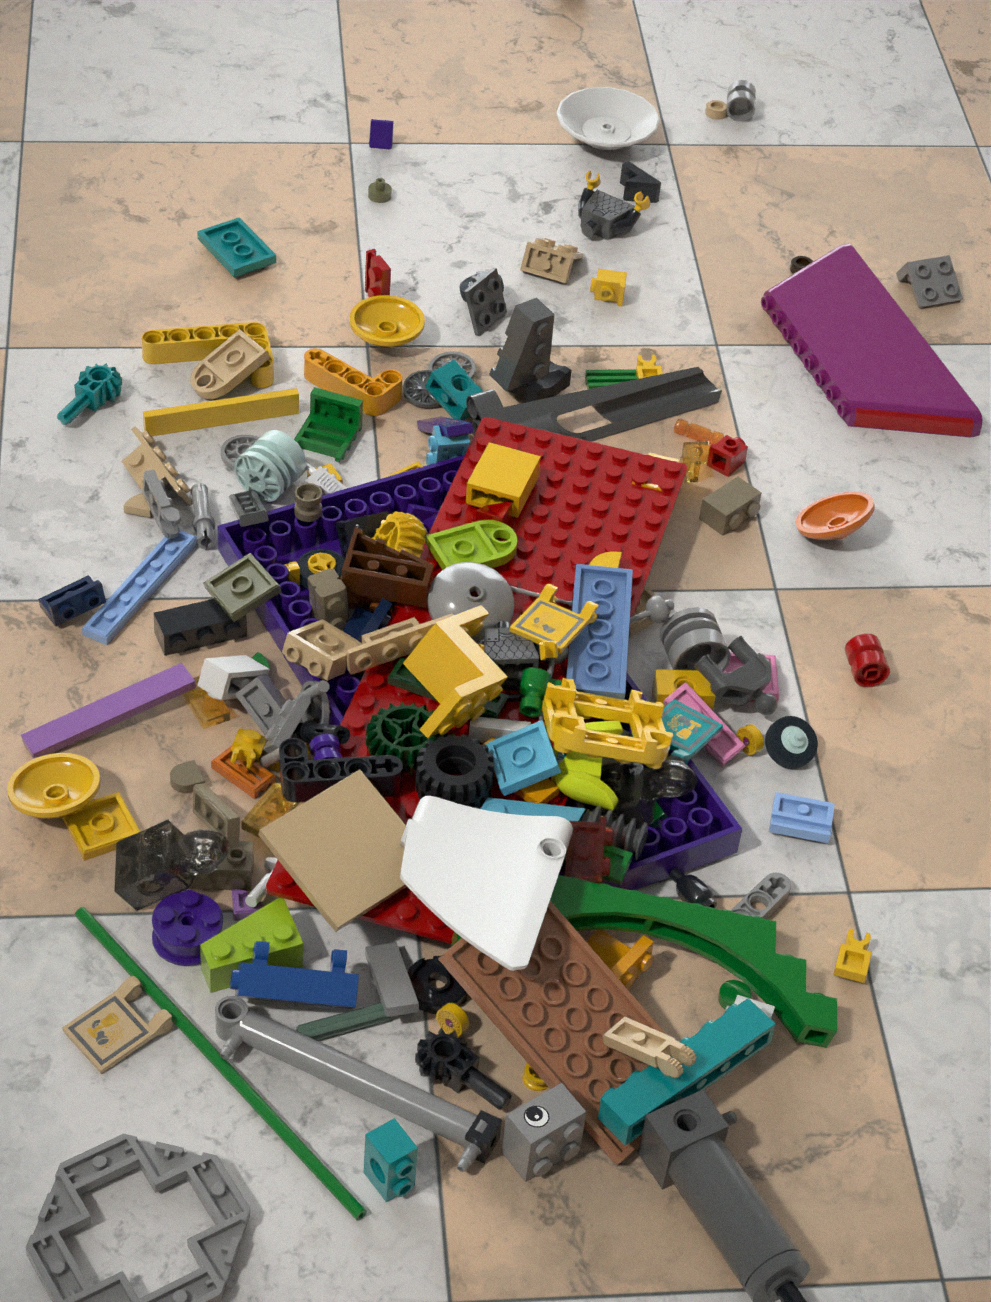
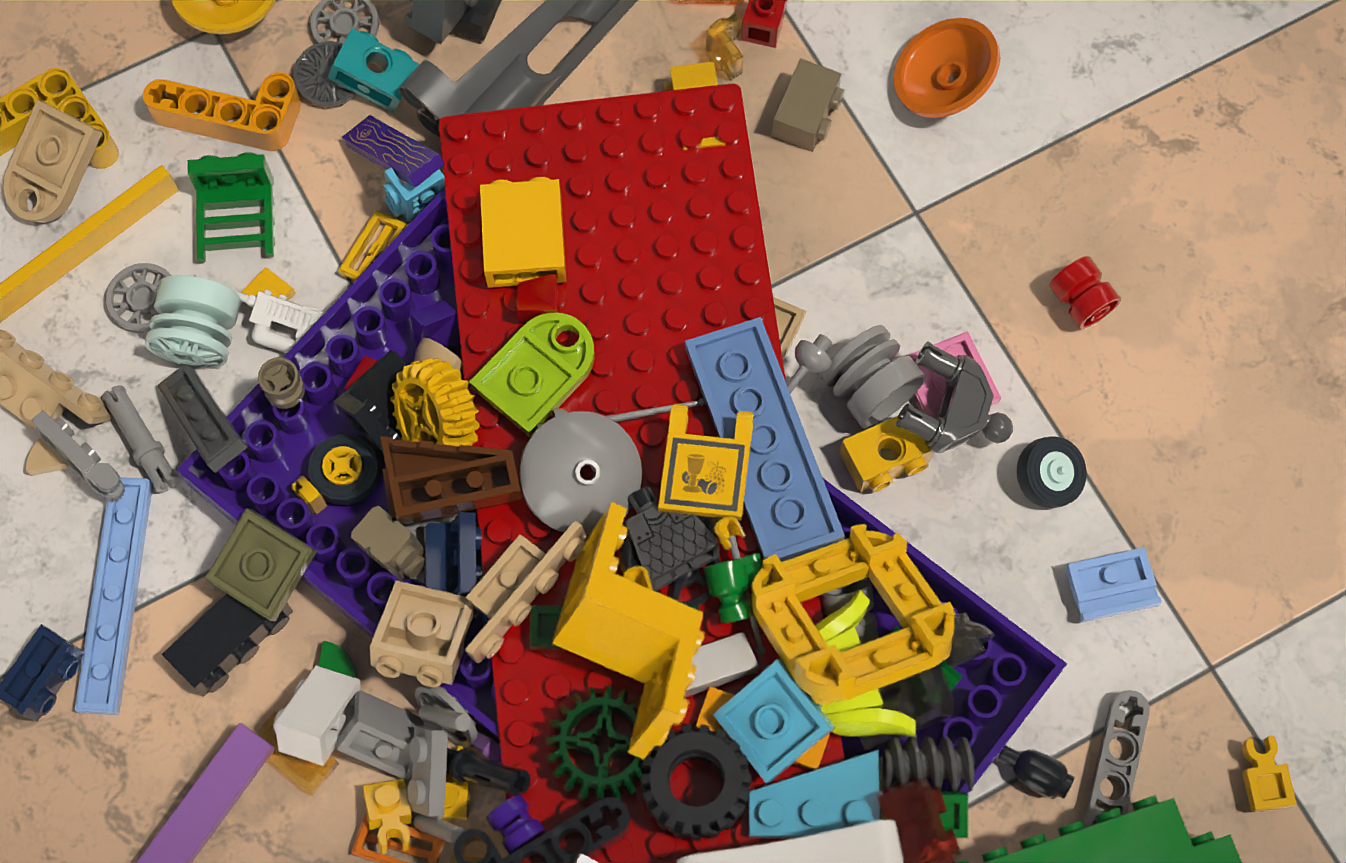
camera: 20 degrees left, 25 degrees up
yellow tile [589,552,622,568] -> none
teal flag [631,699,723,773] -> none
bright pink tile [663,682,745,767] -> none
yellow tile [736,724,764,755] -> none

